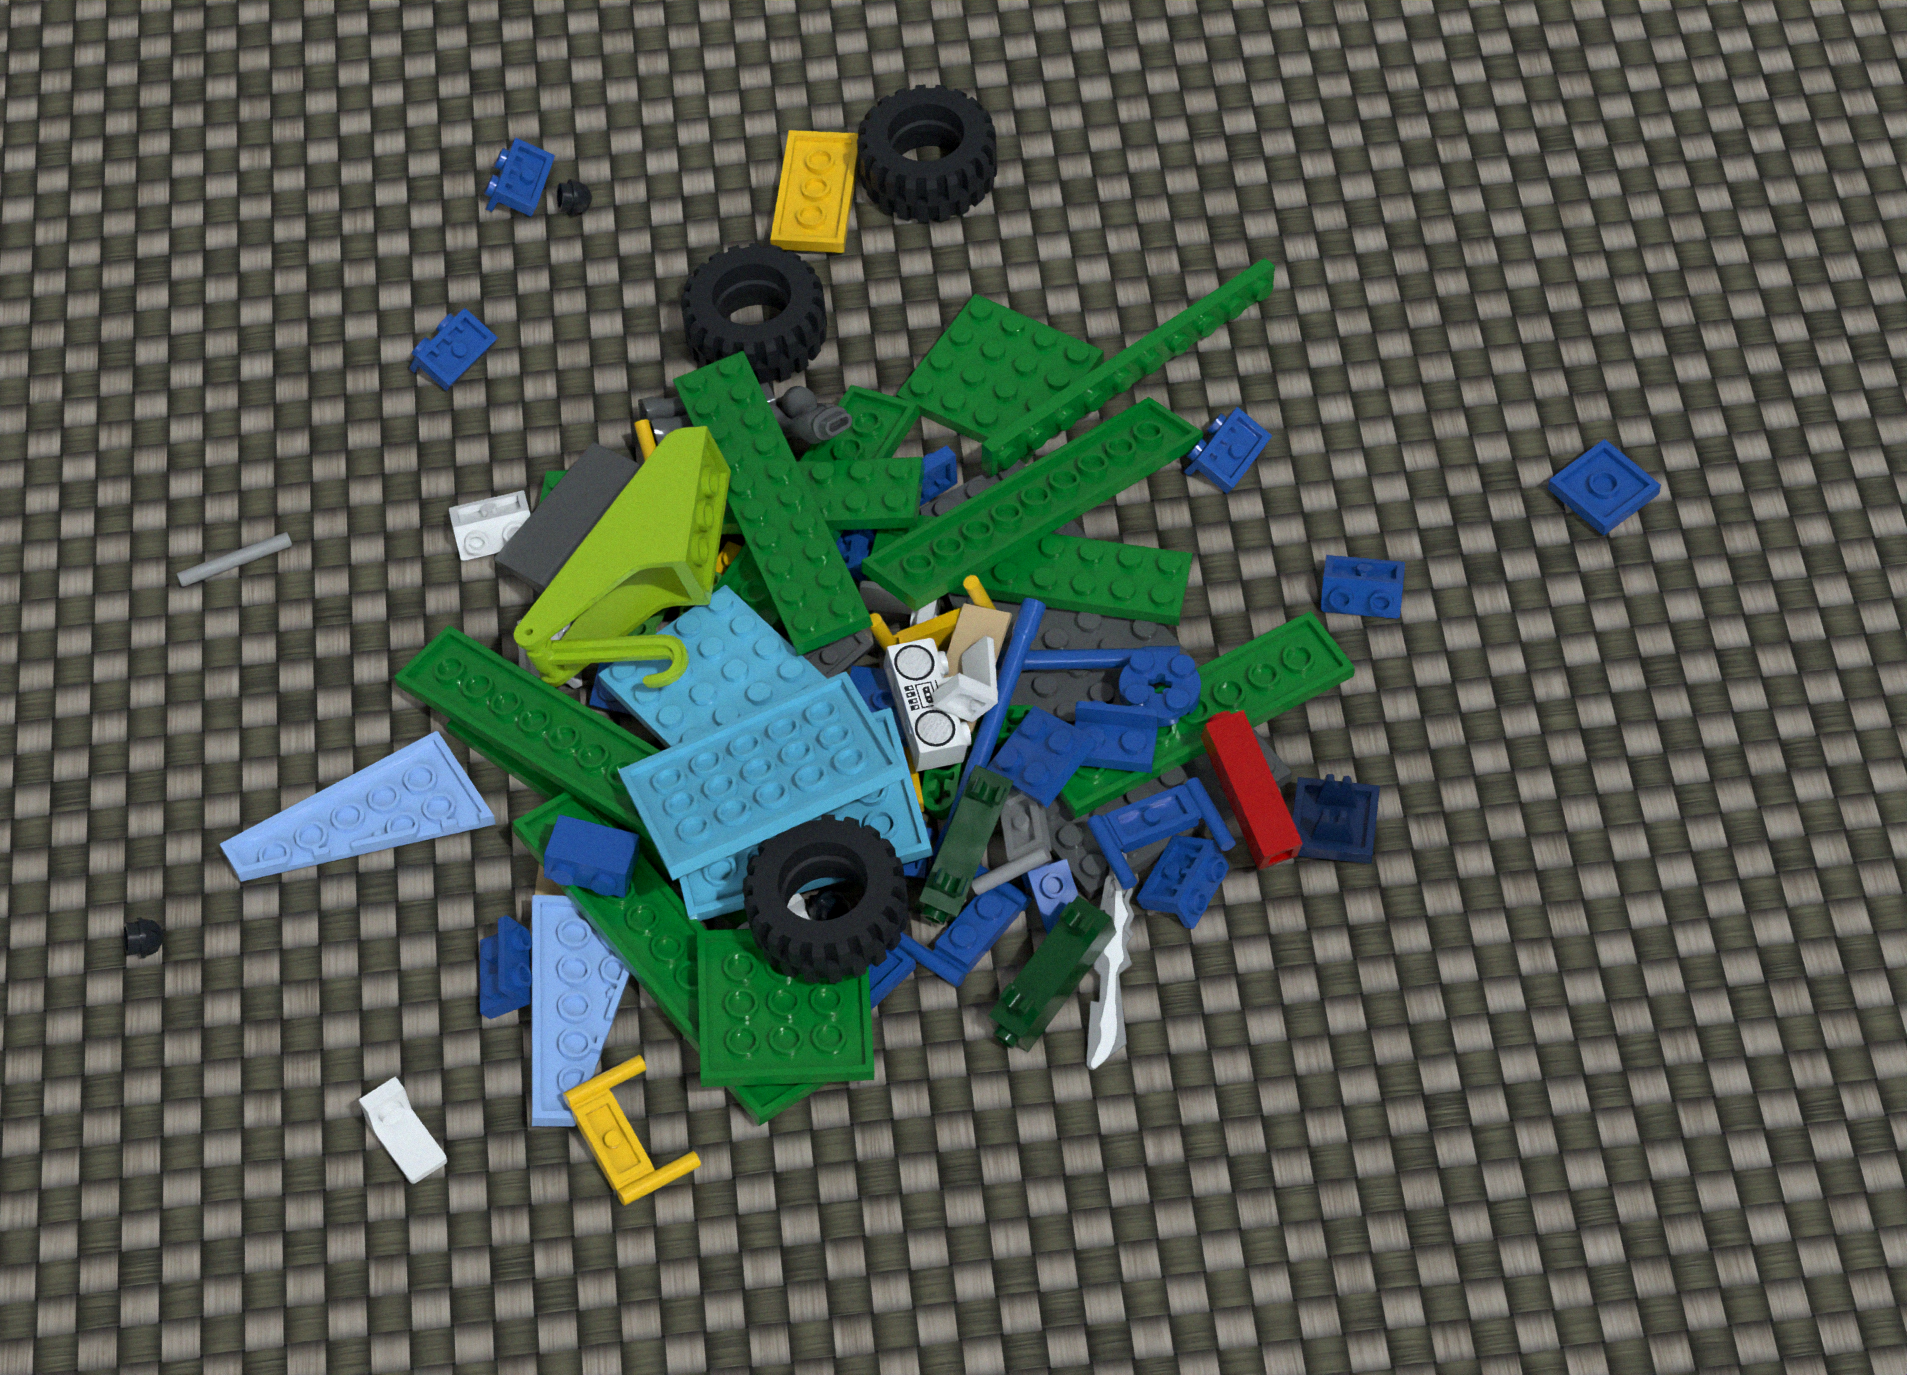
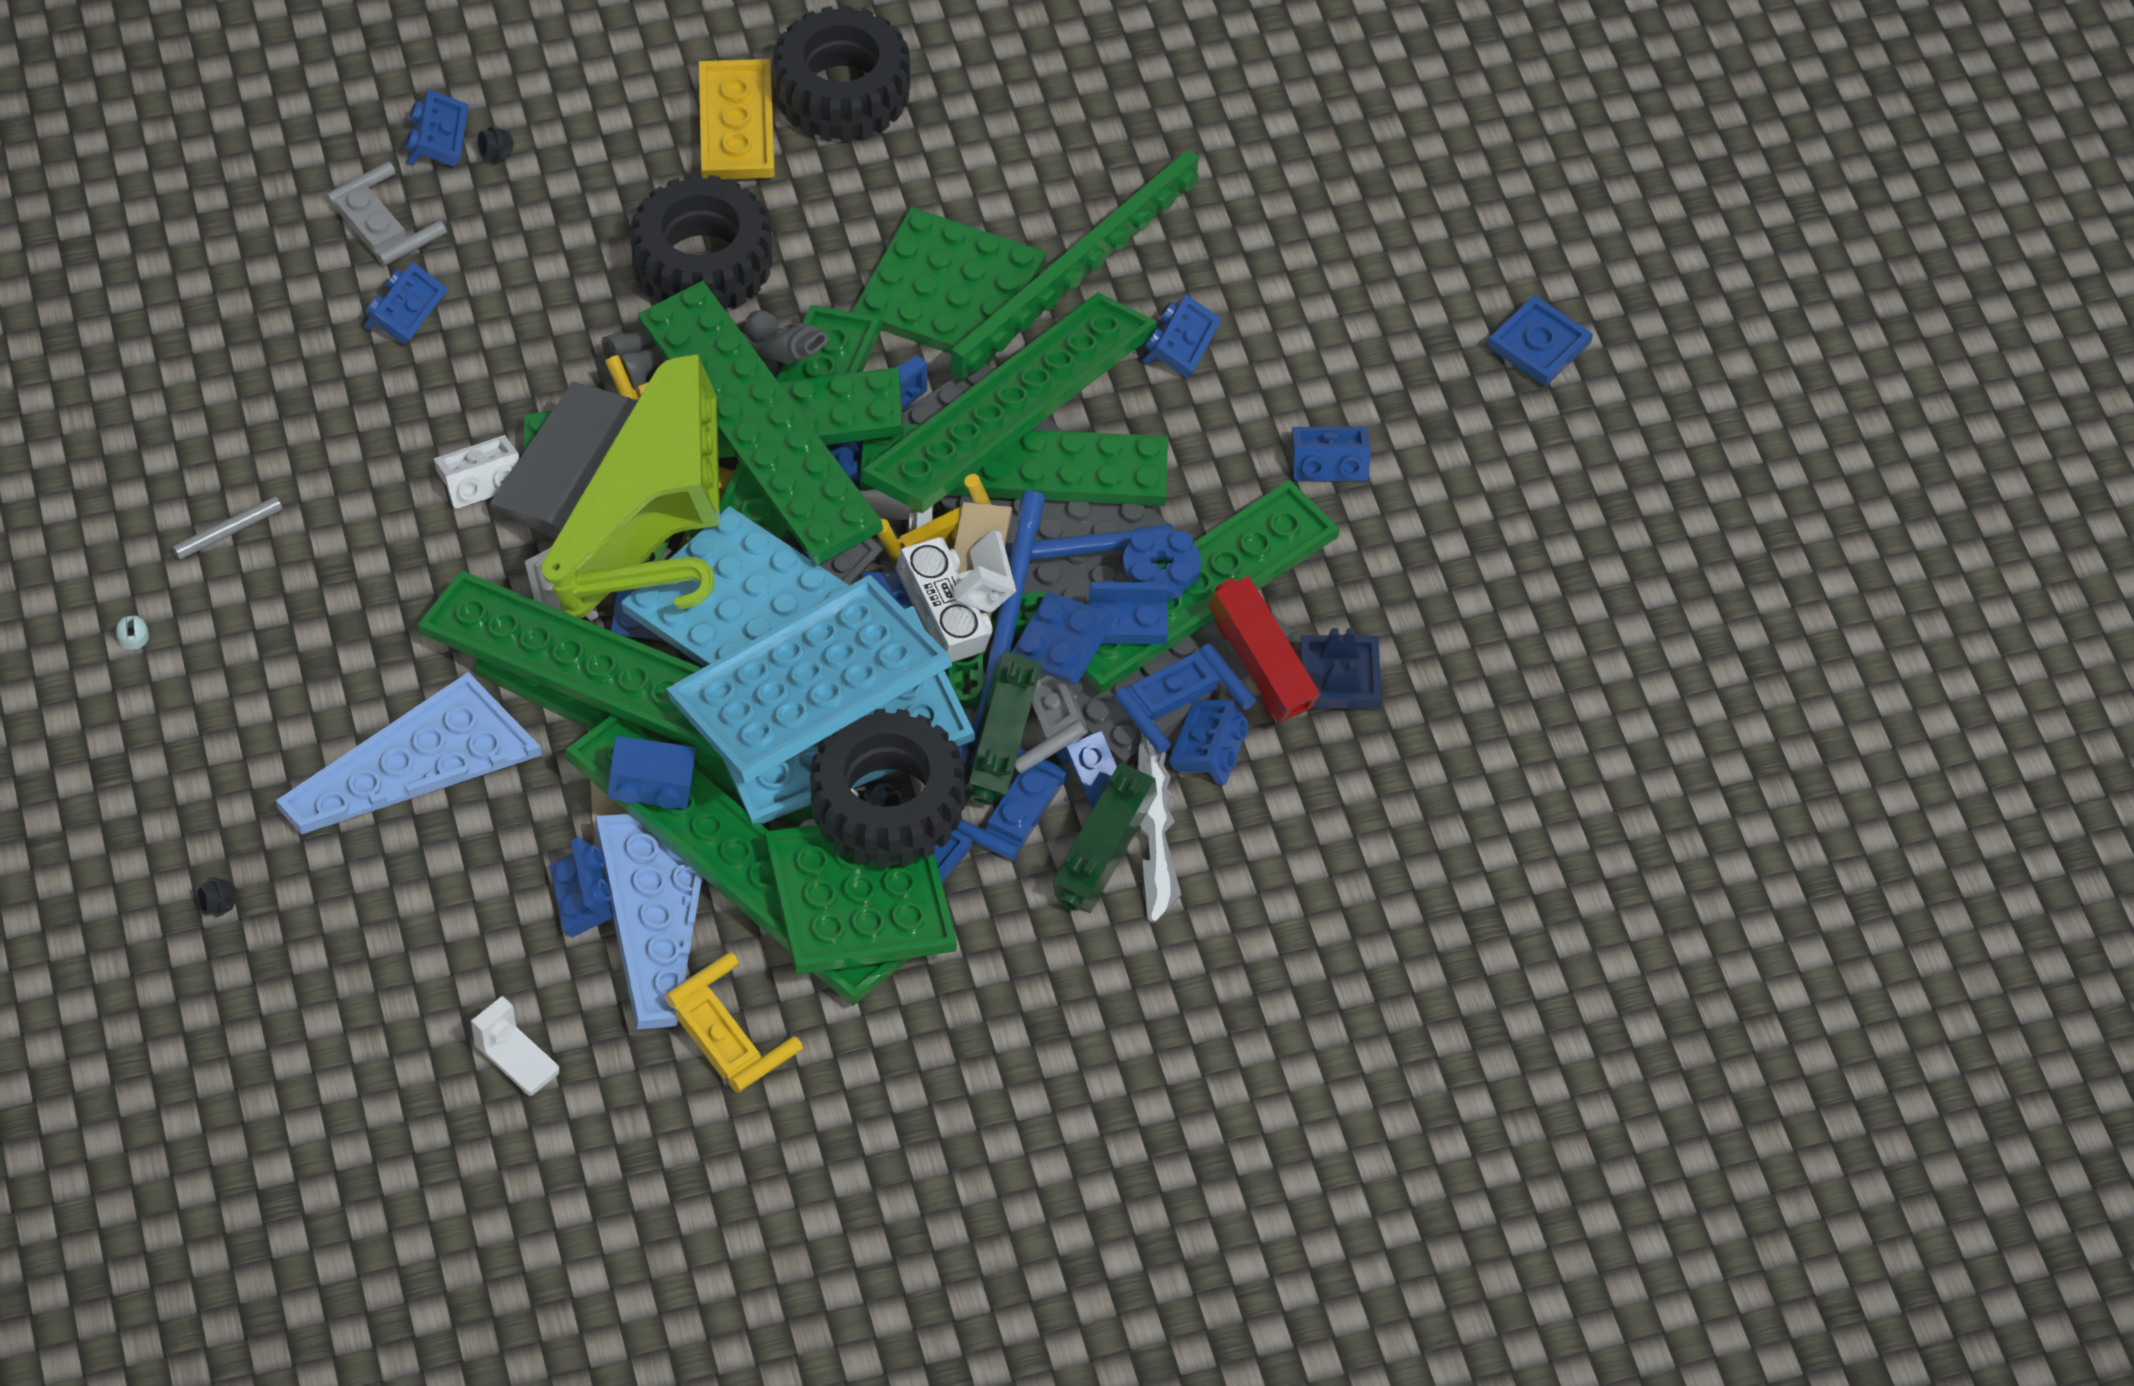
camera: 15 degrees left, 0 degrees up
none -> light aqua hinge [116,615,149,650]
none -> light grey plate [326,161,447,267]

